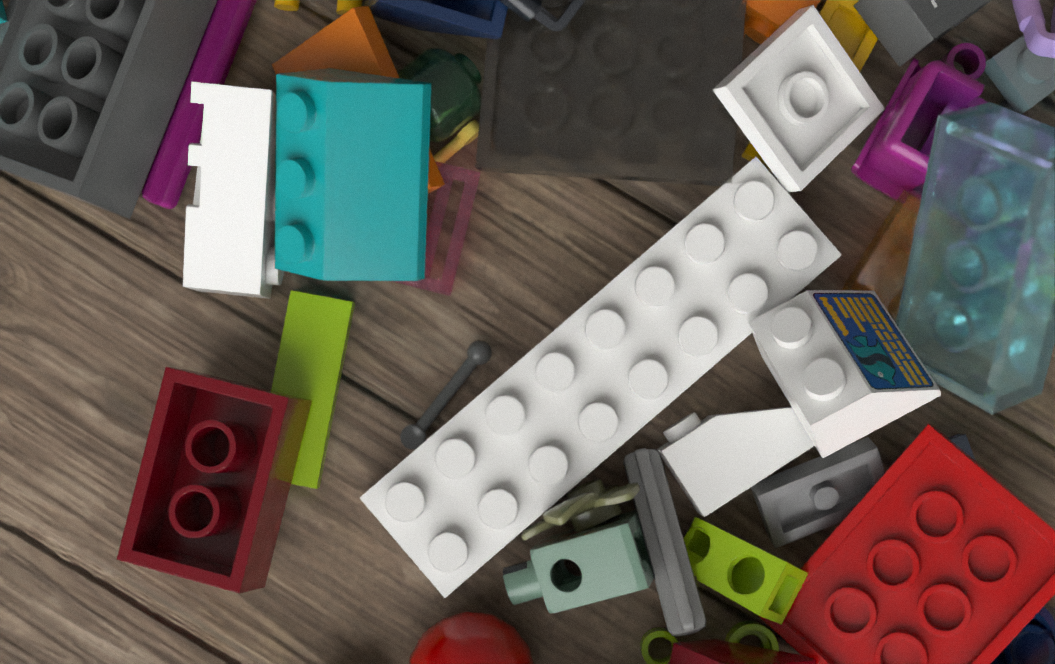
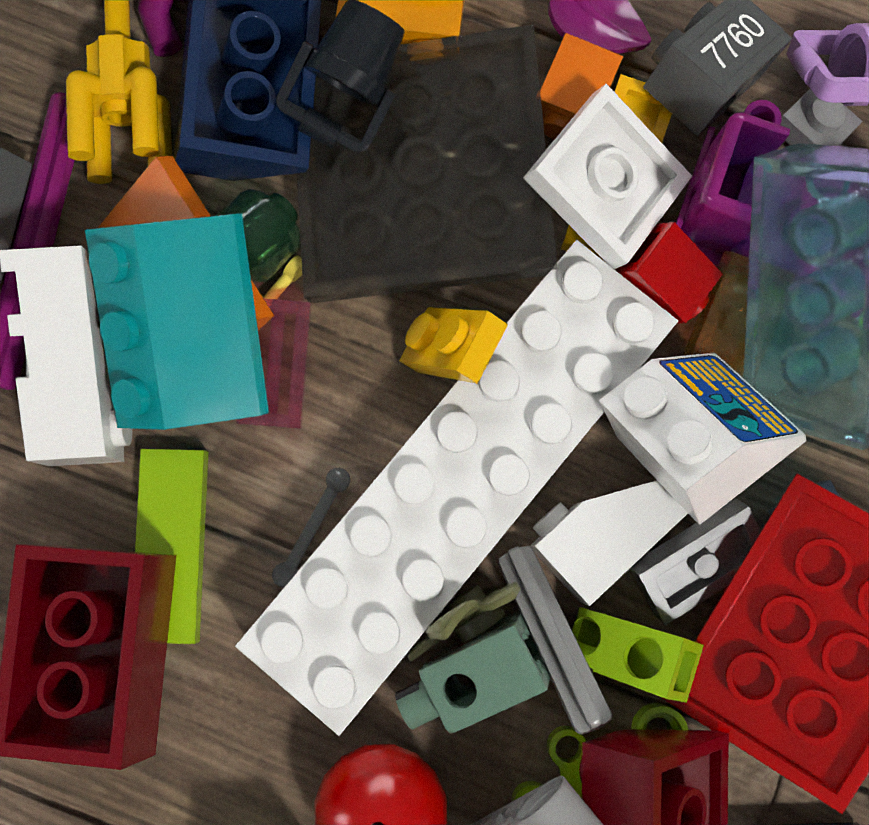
camera: 15 degrees left, 5 degrees down
none -> yellow plate [399,307,508,384]
none -> red brick [614,222,723,324]

